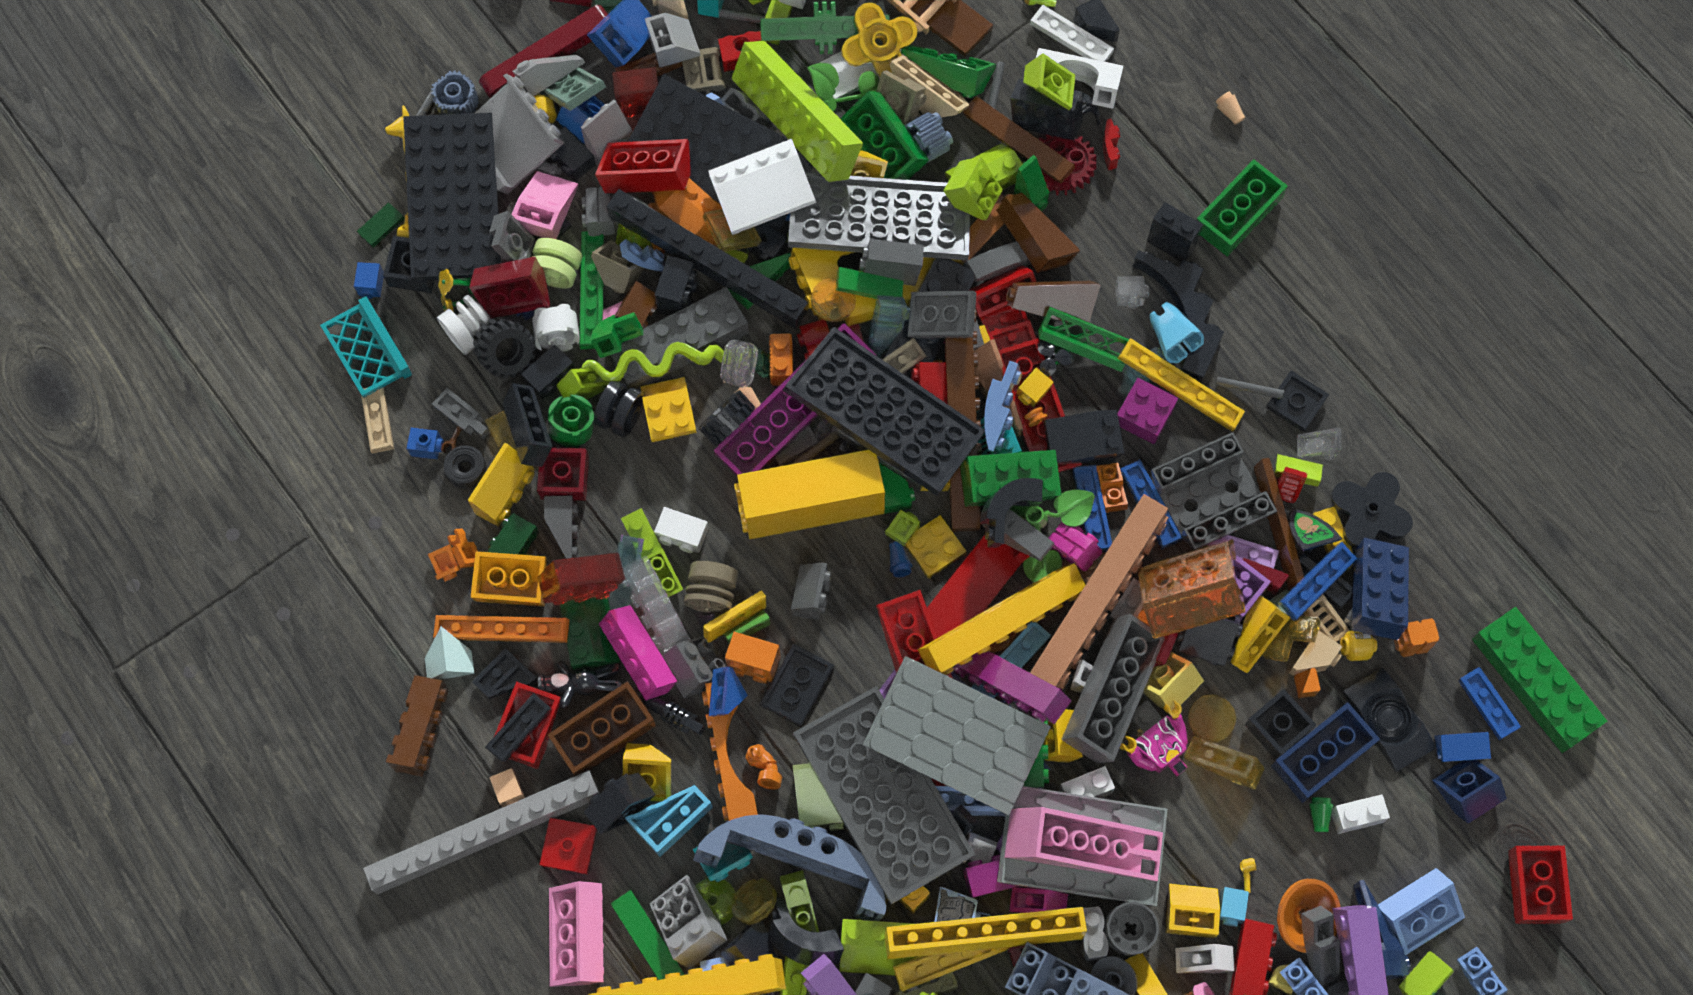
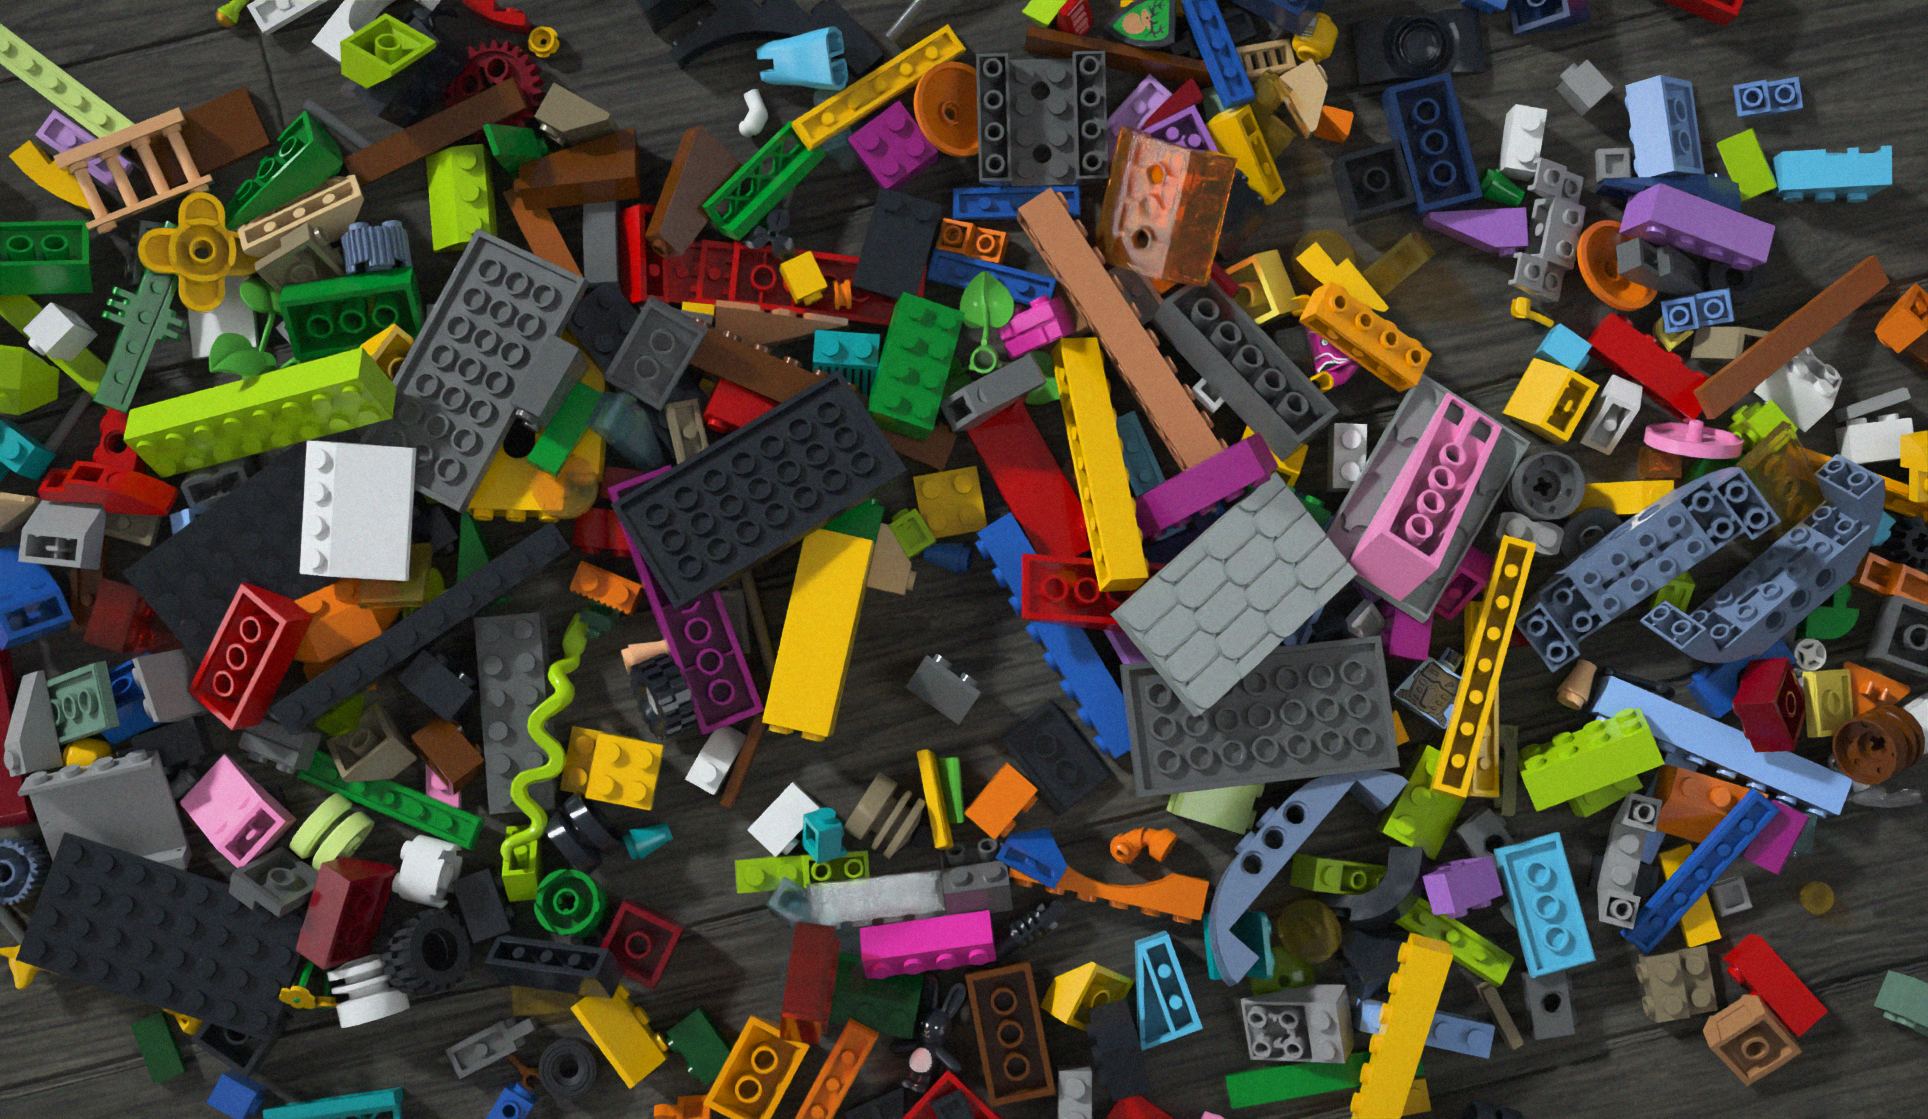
camera: 70 degrees left, 15 degrees up
dark grey slope [544,496,579,568] -> none
green brick [591,312,644,358] -> none
medium blue slope [620,239,665,272] -> none
clear brick [720,340,758,388] -> none
lime slope [944,157,1003,220] -> none
black arch [980,478,1043,548] -> none
medium blue slope [985,361,1022,454] -> none
clear brick [1115,276,1149,308] -> none
none -> red slope [37,461,179,516]
none -> yellow plate [528,26,559,58]
none -> dark tan slope [534,83,620,147]
none -> teal cone [622,822,673,860]
none -> white slope [685,725,747,795]
none -> reddish brown tile [719,713,768,808]
none -> white arm [739,89,768,138]
none -> teal brick [802,808,847,864]
none -> tan slope [866,523,917,596]
none -> orange dish [914,61,979,158]
none -> blue brick [975,512,1130,759]
none -> yellow slope [1296,242,1389,312]
none -> light orange brick [1299,282,1432,392]
none -> medium lavender slope [1423,207,1529,258]
none -> light grey bracket [1508,157,1586,303]
none -> light grey brick [1556,59,1613,117]
none -> light grey tile [1595,148,1632,183]

